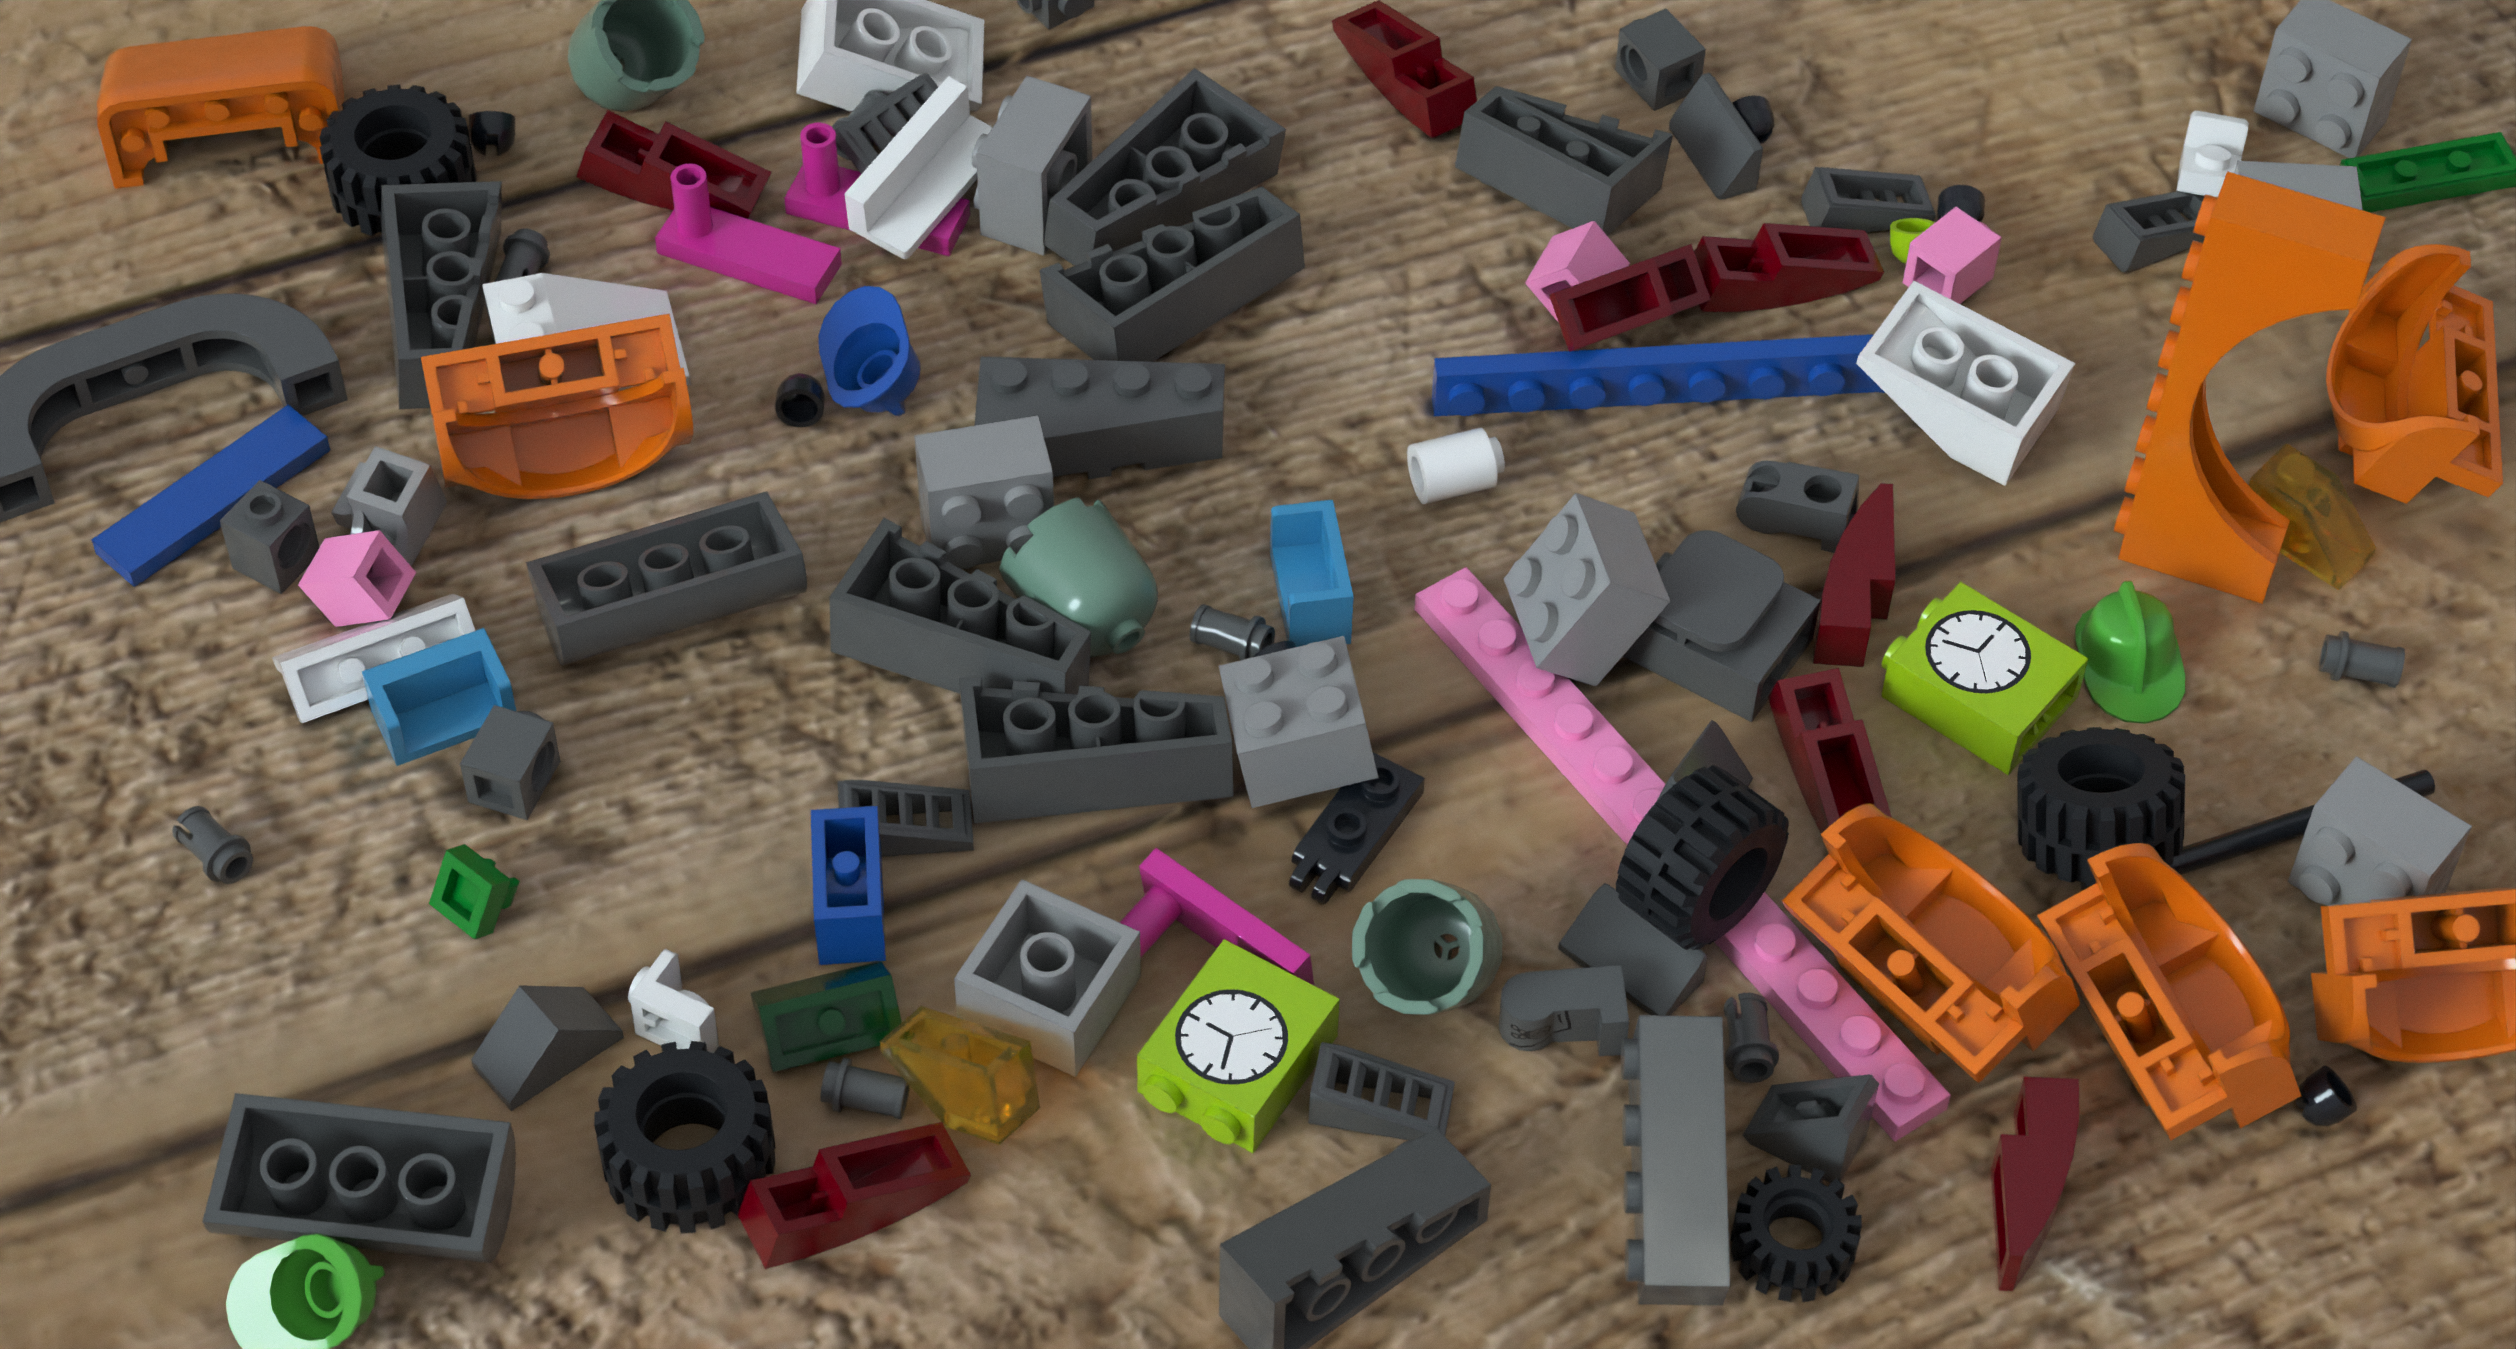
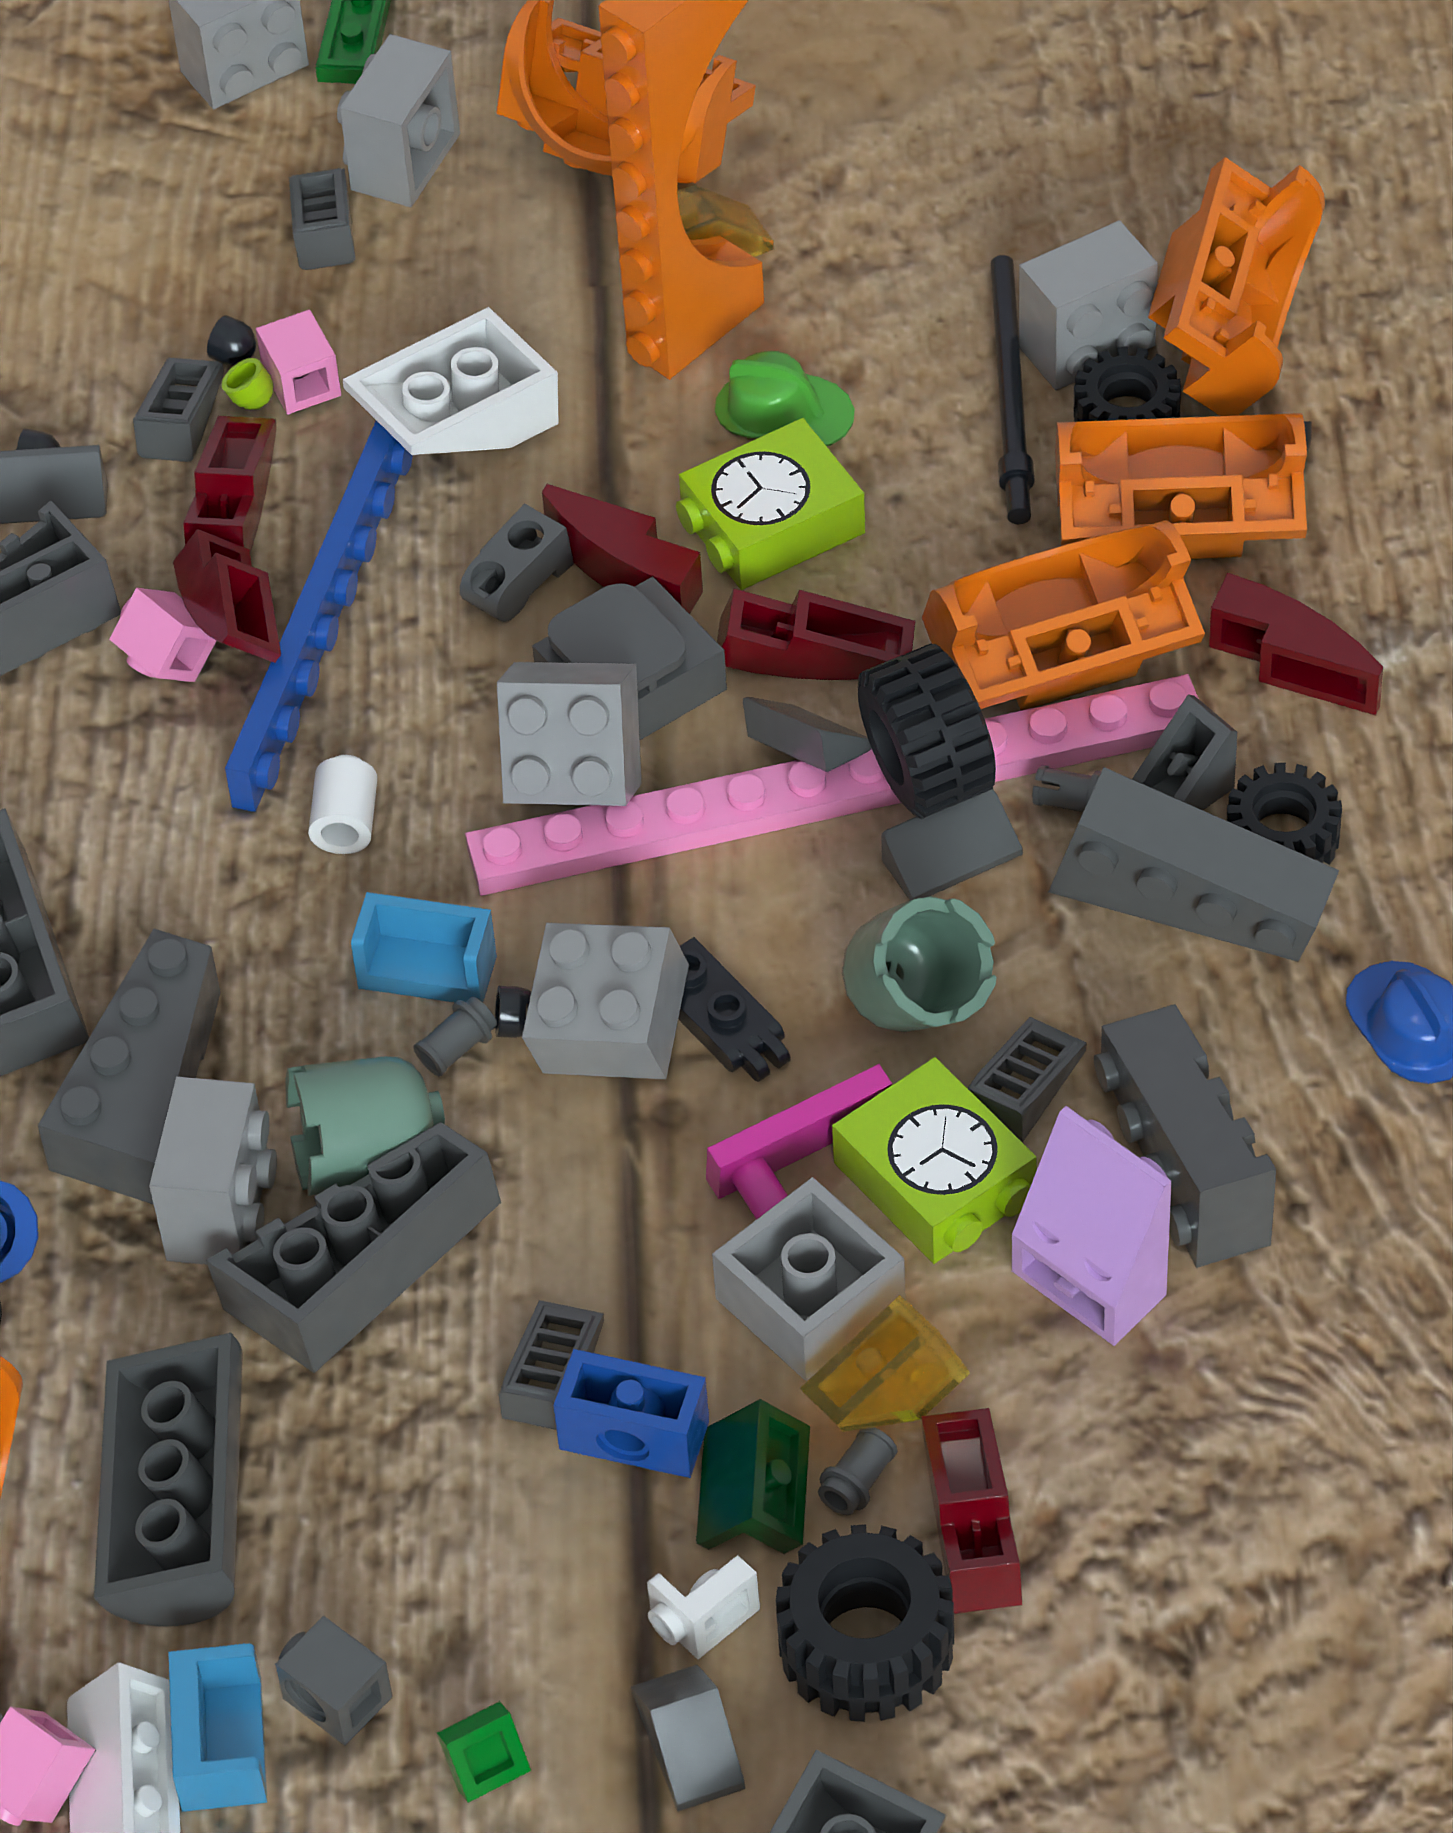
camera: 65 degrees left, 0 degrees up
dark grey wedge [959,677,1233,824] -> none
dark grey leg [1499,965,1629,1056] -> none
black tyre [2017,727,2185,886] -> none
white bracket [2177,111,2249,197] -> none
dark grey pin [2319,631,2405,688] -> none
none -> lavender slope [1012,1106,1171,1346]
none -> black tyre [1073,347,1181,422]

